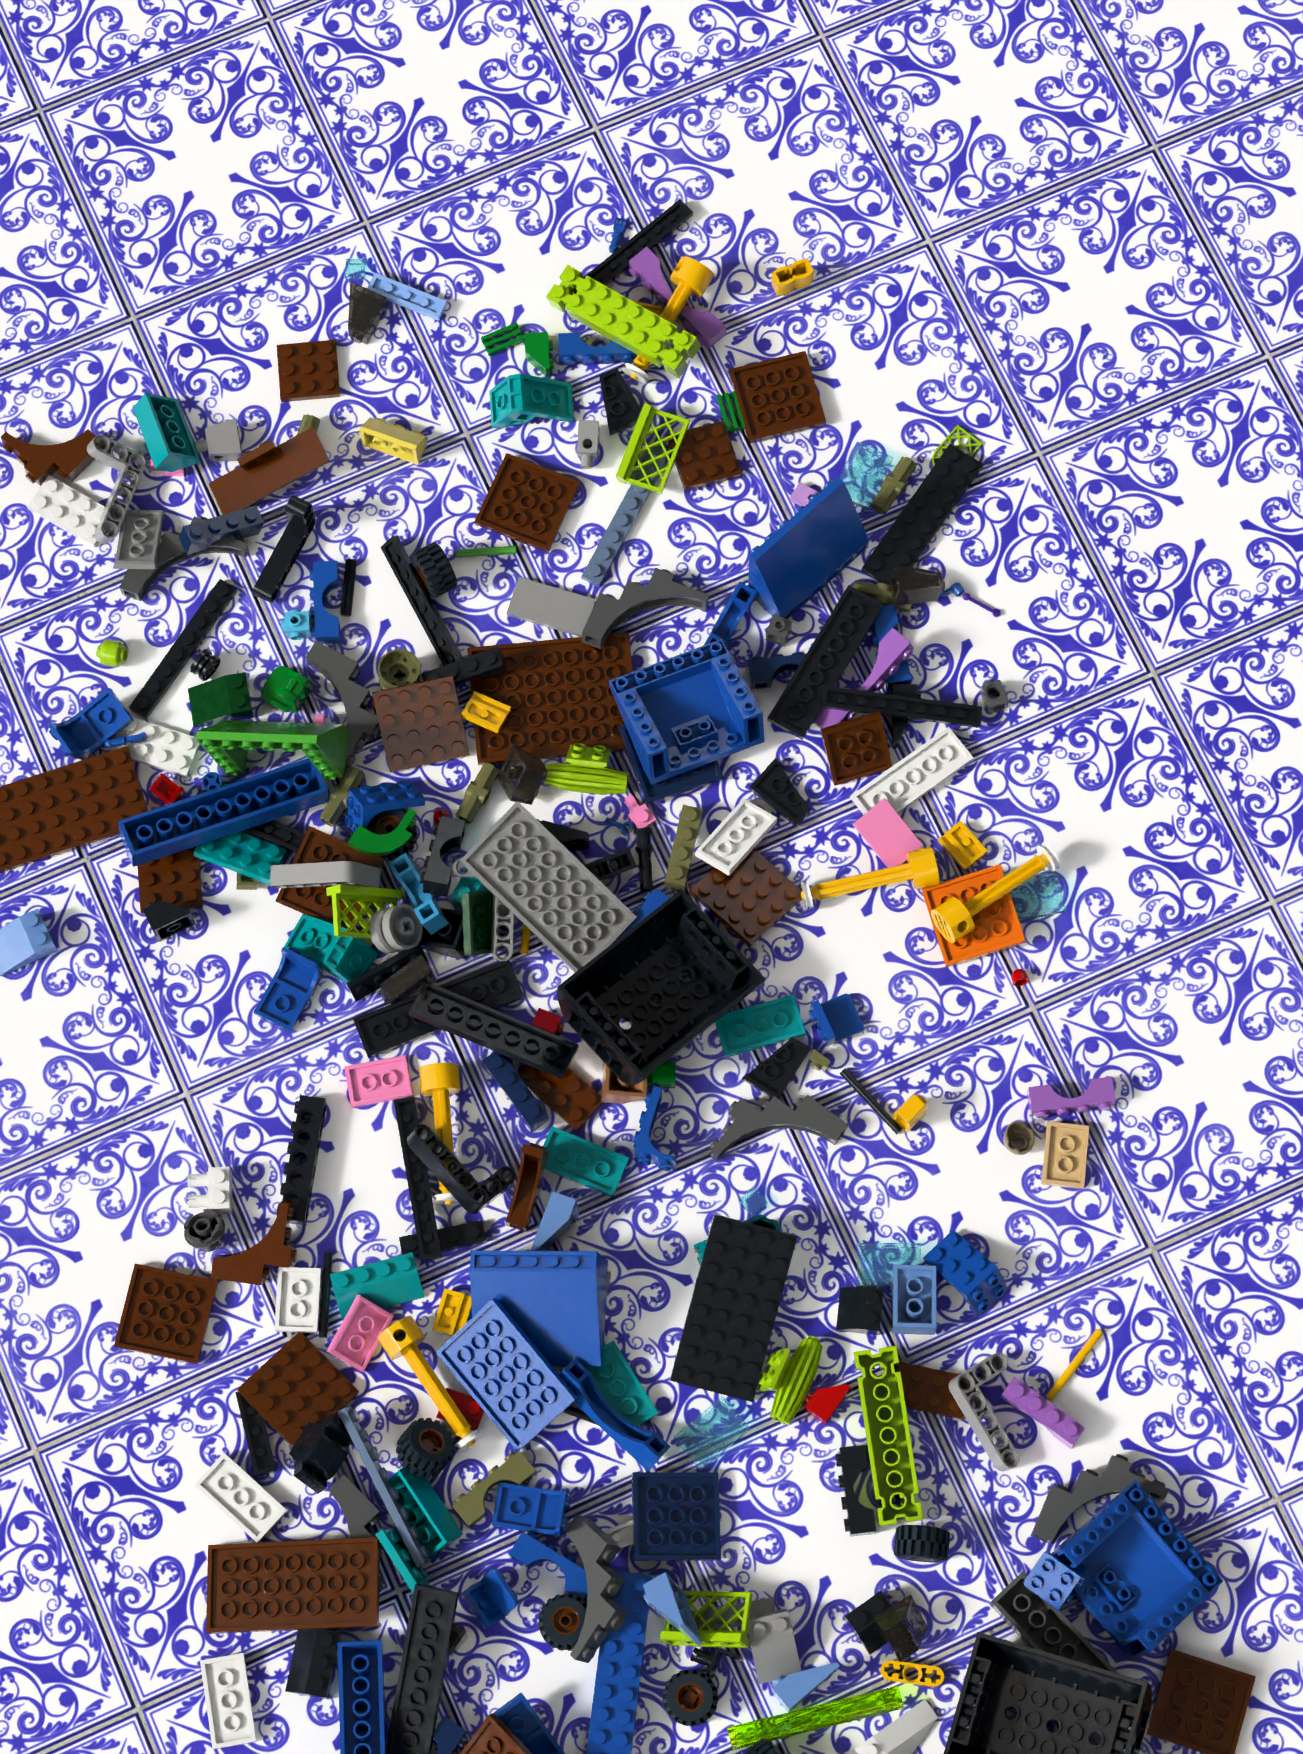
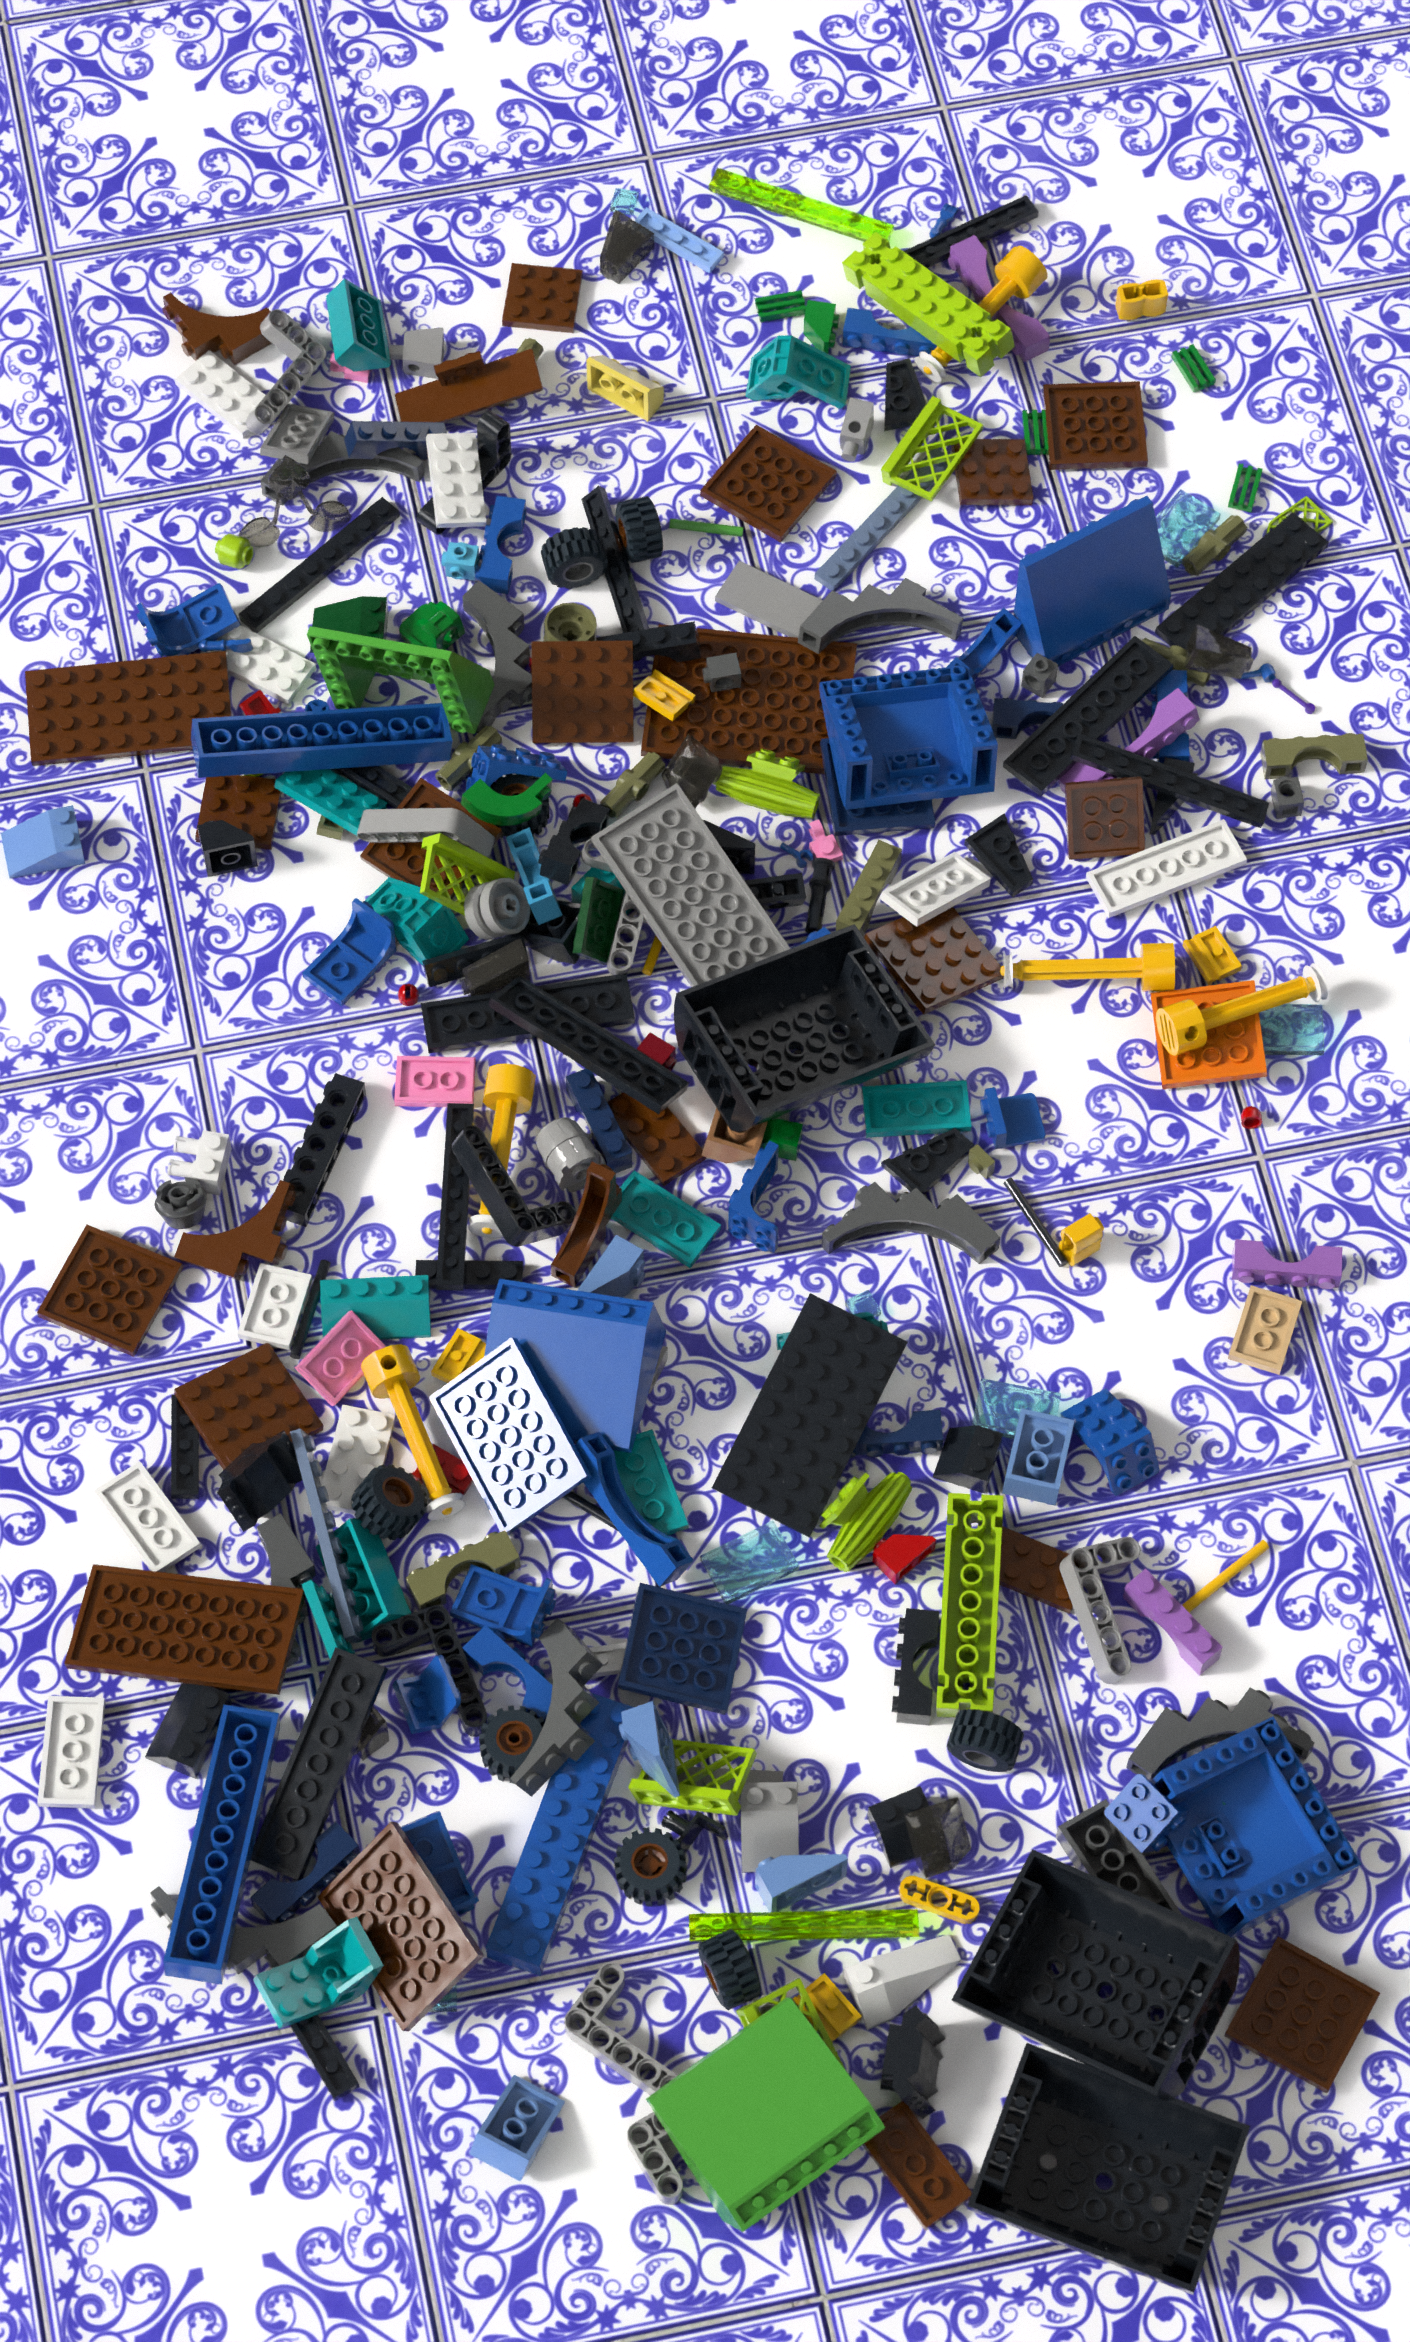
camera: 10 degrees right, 10 degrees down
black wheel [190,649,221,681] -> none
black axle [340,559,357,617] -> none
bright pink tile [852,798,923,868] -> none
dark tan hair [1003,1121,1035,1155] -> none
none -> clear smoke plant [238,455,352,547]
none -> white plate [321,1405,396,1514]
none -> black beam [371,1605,488,1737]
none -> red hinge [398,984,419,1006]
none -> white plate [426,433,487,528]
none -> light grey piece [536,1117,606,1192]
none -> black wheel [541,527,608,589]
none -> dark grey brick [702,653,741,692]
none -> clear neon green plate [709,168,894,242]
none -> dark blue arch [850,1410,943,1458]
none -> green tile [1171,344,1216,393]
none -> green tile [1228,463,1263,513]
none -> olive arch [1260,733,1368,779]

